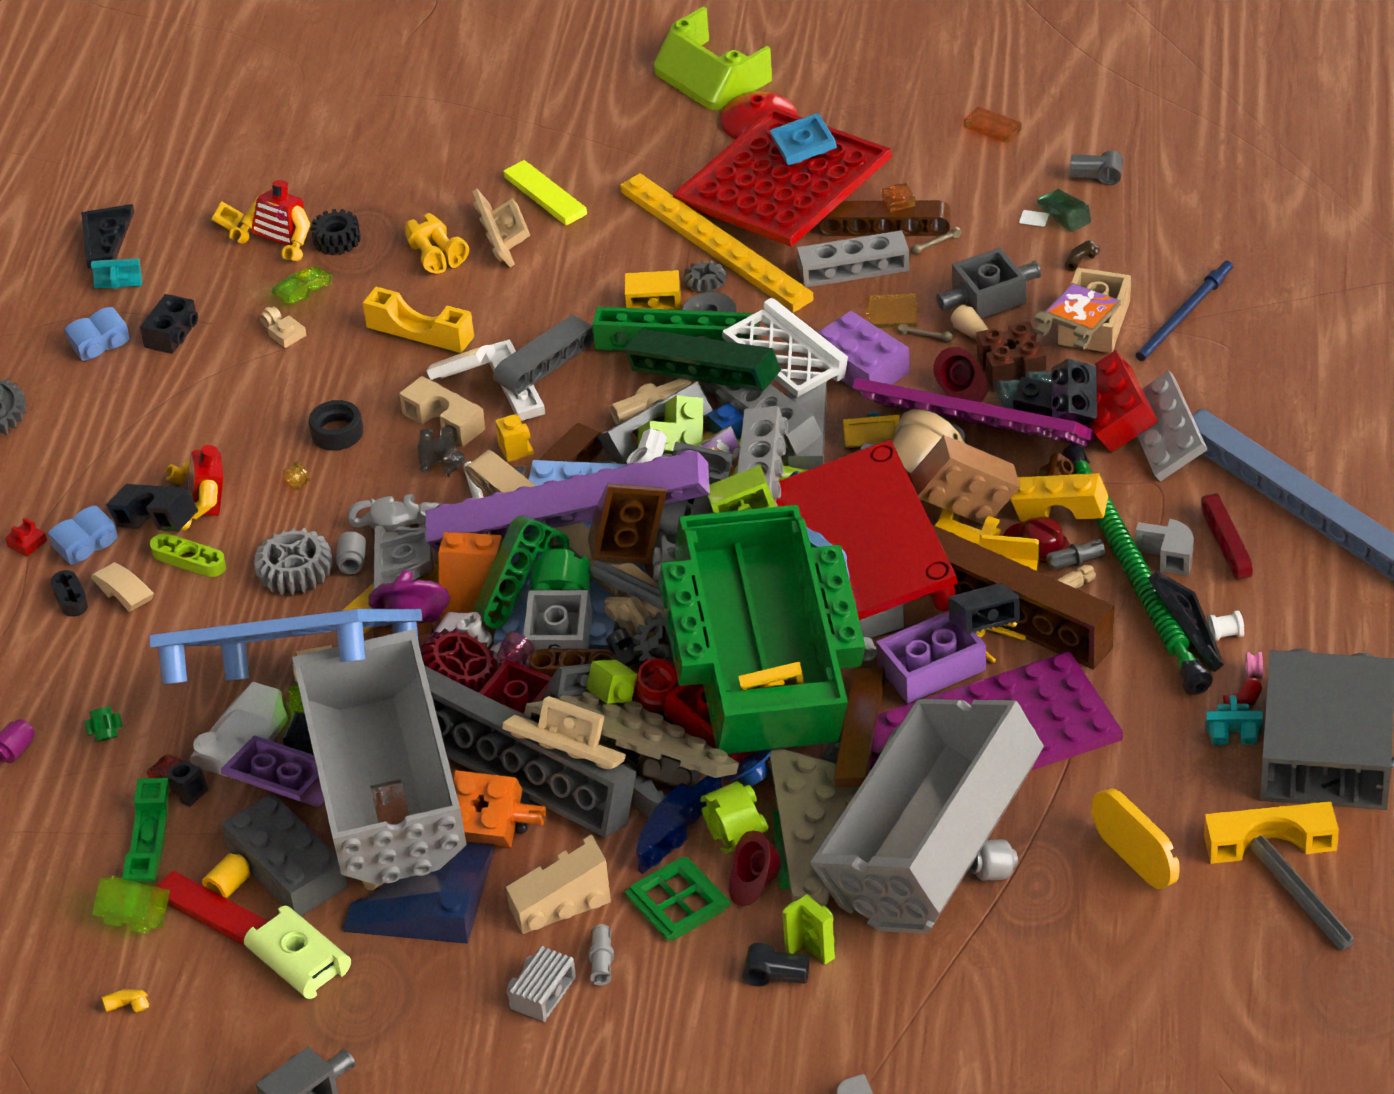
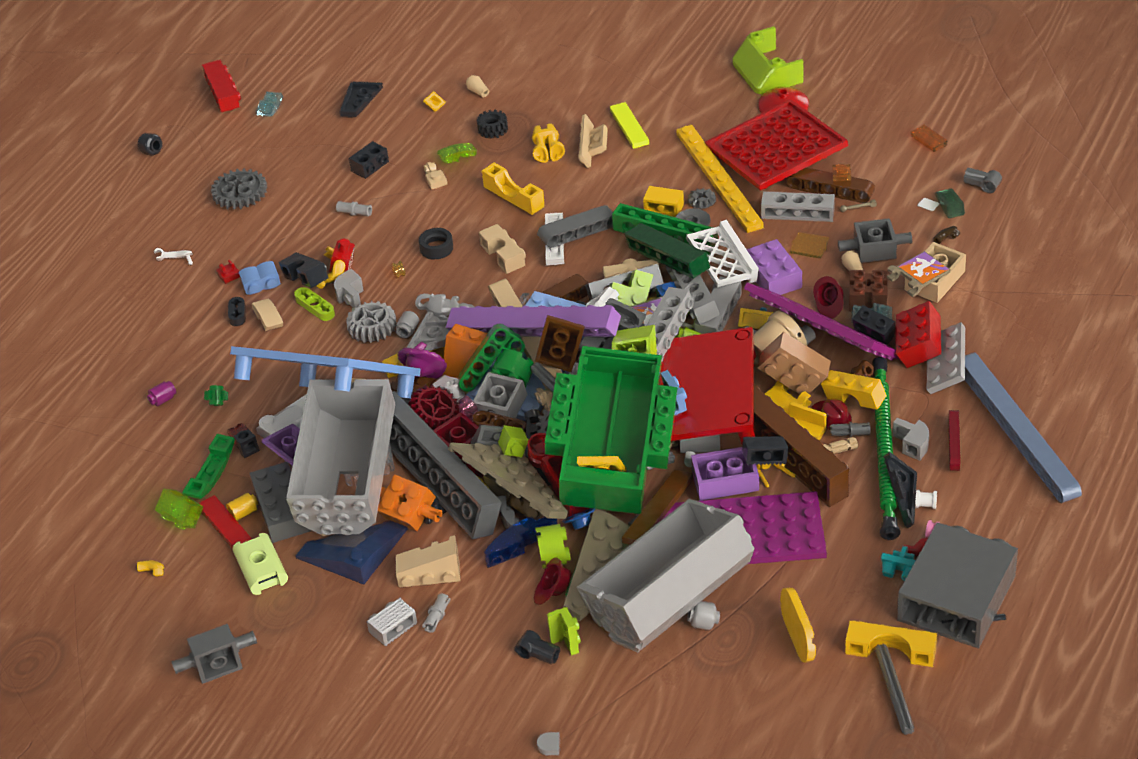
camera: 20 degrees right, 0 degrees up
medium blue brick [65,307,130,361] -> none
teal hips [91,258,143,289] -> none
torso [229,180,310,261] -> none
clear smoke animal [418,427,465,477] -> none
white slope [426,345,496,380] -> none
yellow brick [495,414,534,462] -> none
tan bracket [502,696,626,769] -> none
green piece [624,856,731,941] -> none
dark azure plate [770,113,837,166] -> none
dark tan hinge [898,324,953,342] -> none
black brick [1050,358,1097,425] -> none
dark blue bar [1136,260,1233,361] -> none
none -> light grey brick [334,269,364,308]
none -> light grey pin [336,201,372,216]
none -> tan cone [466,75,489,97]

